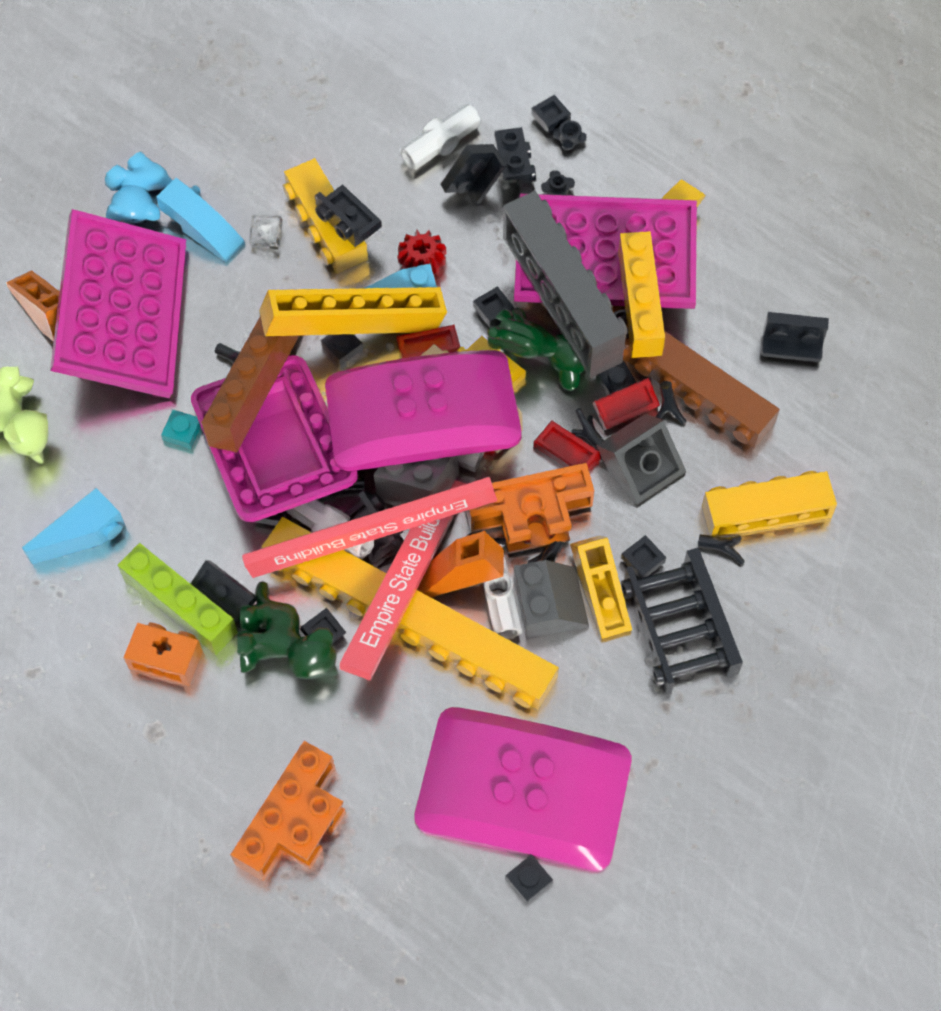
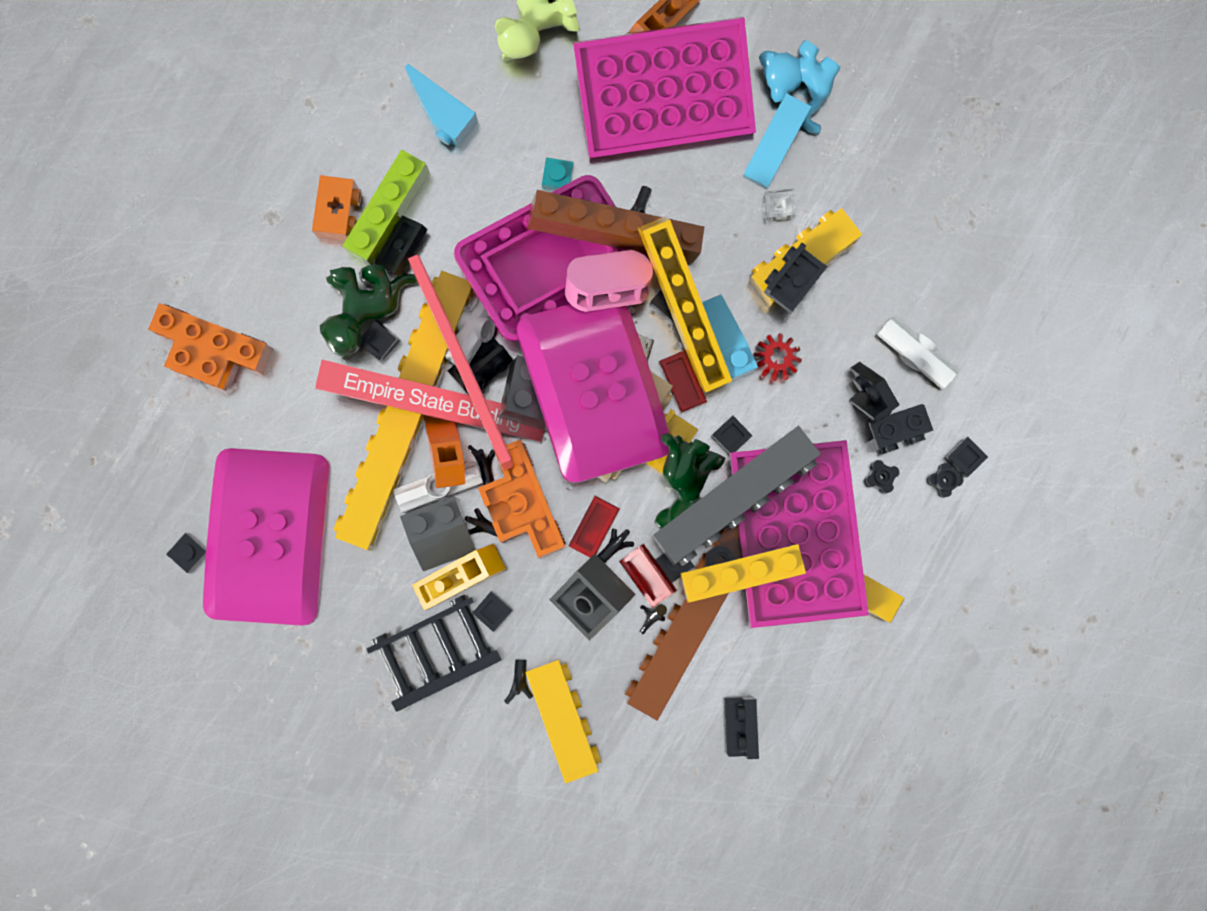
camera: 80 degrees right, 20 degrees up
none -> bright pink brick [565,250,653,312]

